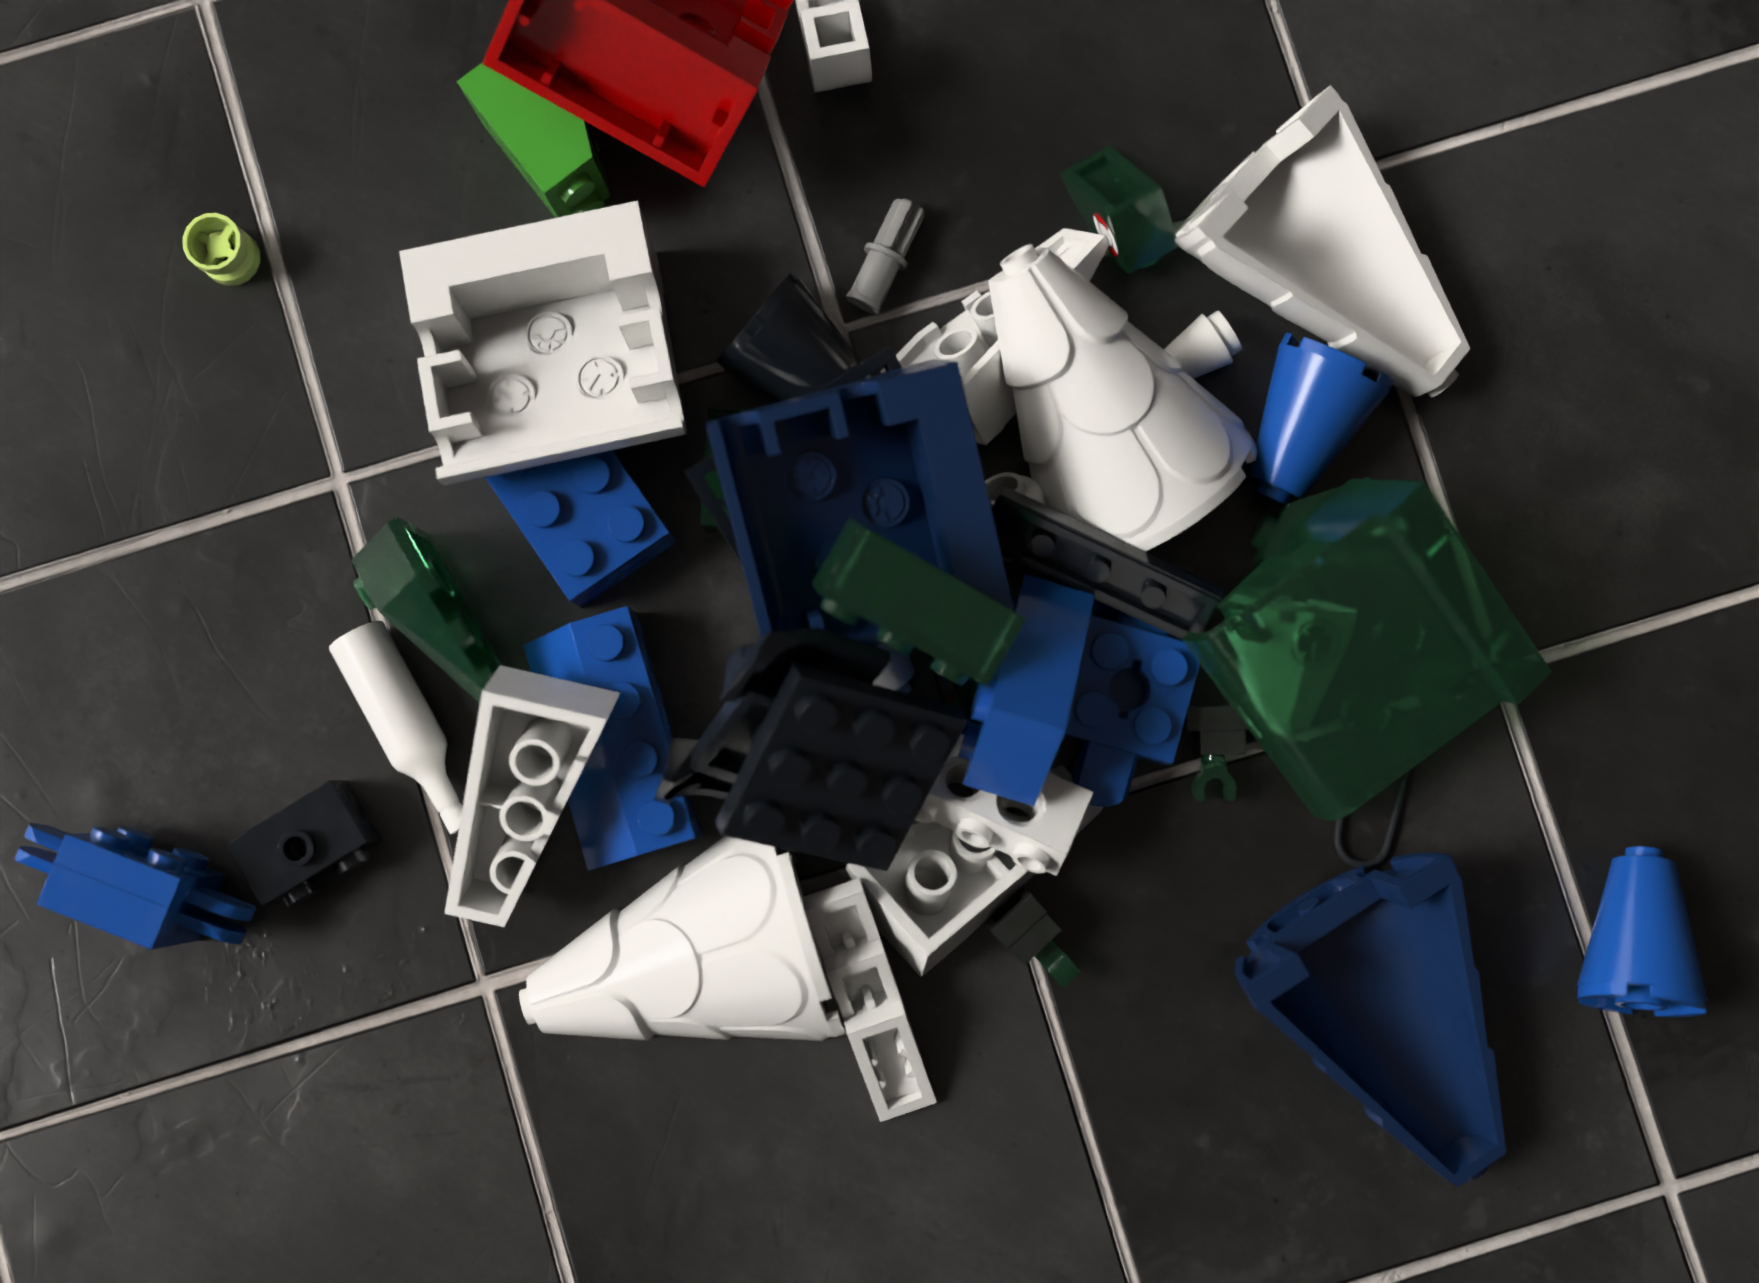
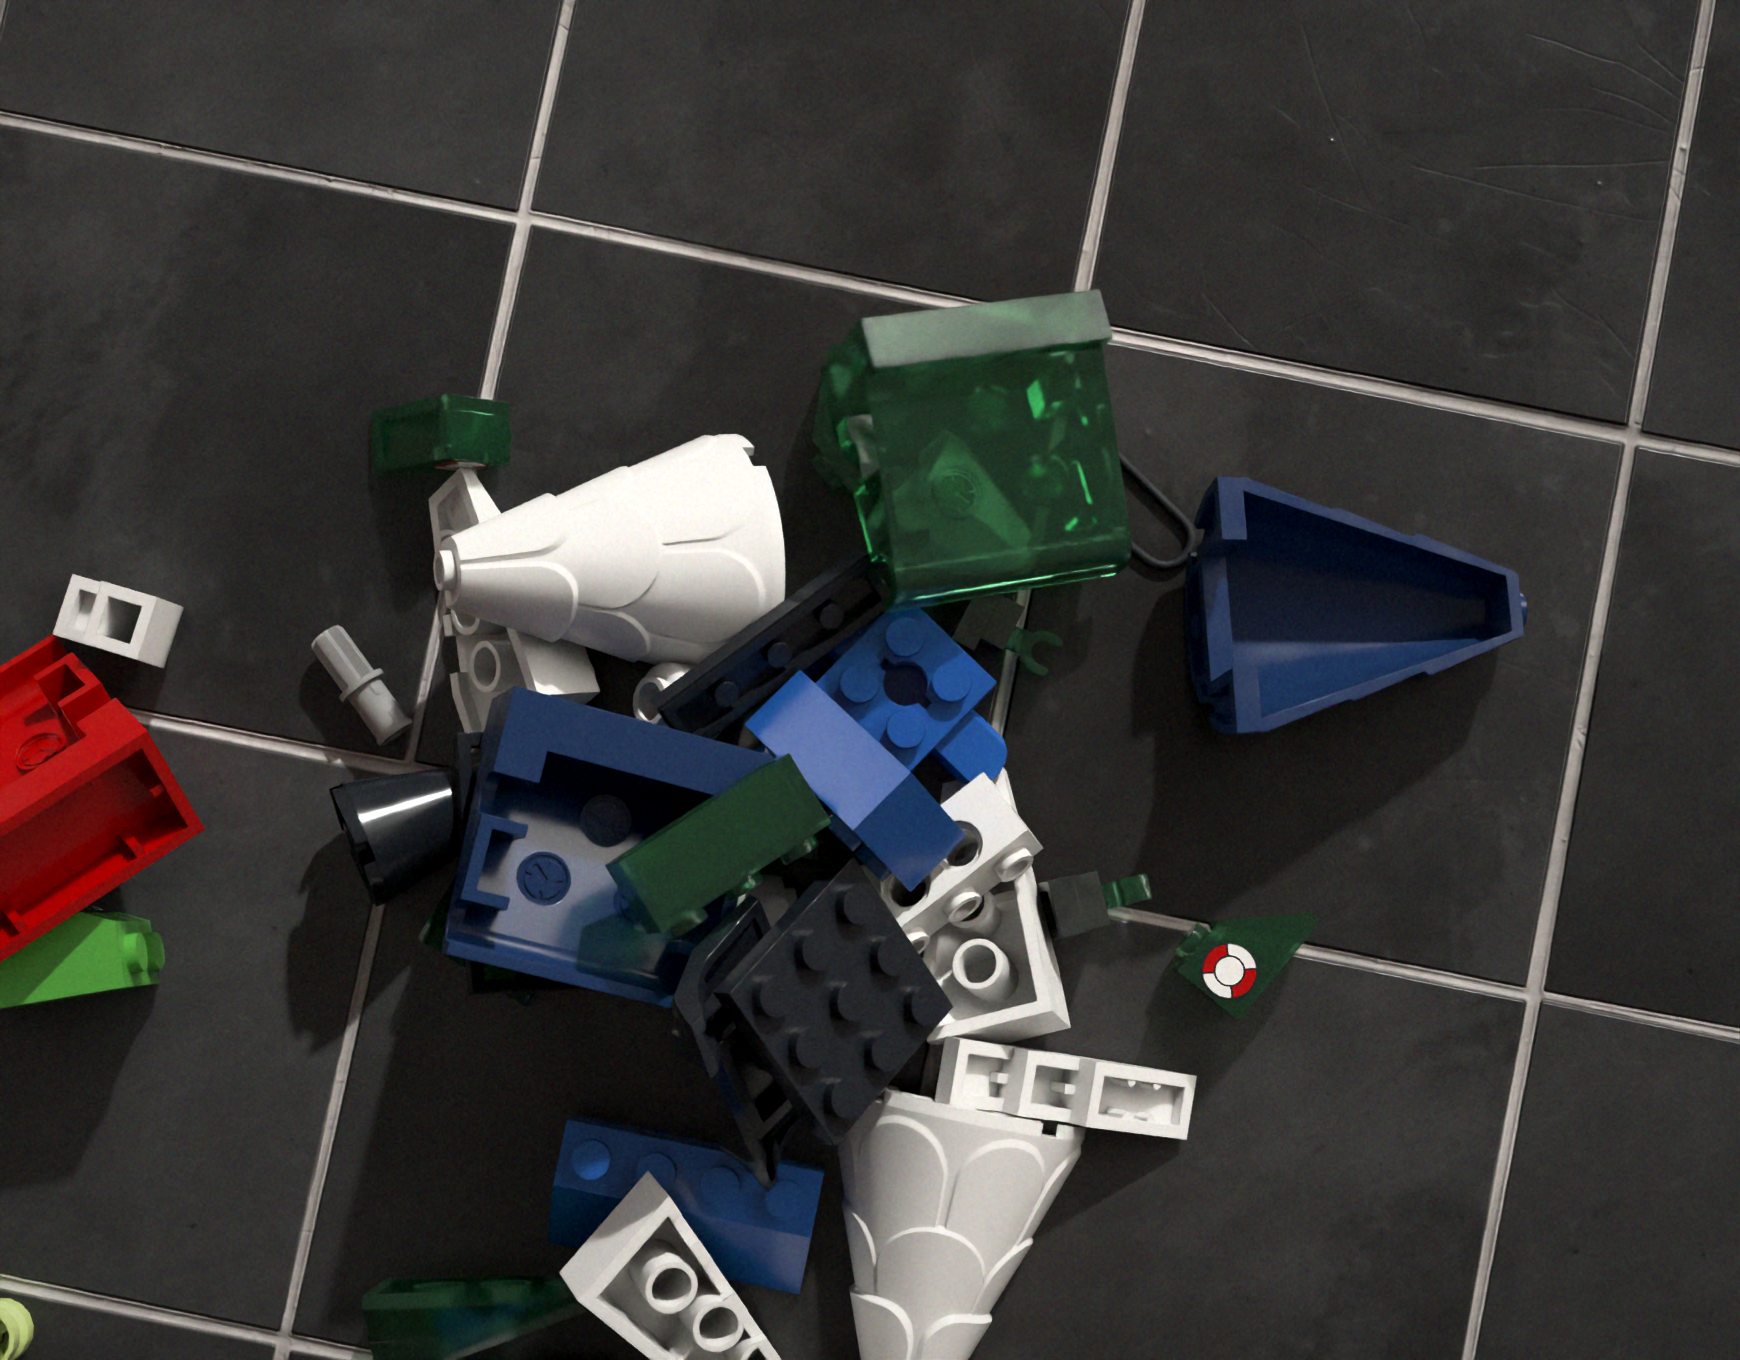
camera: 65 degrees left, 0 degrees up
white panel [399,201,687,486] -> none
blue brick [485,450,677,608] -> none
white cone [1164,310,1243,379] -> none
white cone [1174,85,1471,397] -> none
blue cone [1249,332,1394,505] -> none
blue cone [1576,846,1708,1017] -> none
none -> clear green slope [1172,912,1321,1021]

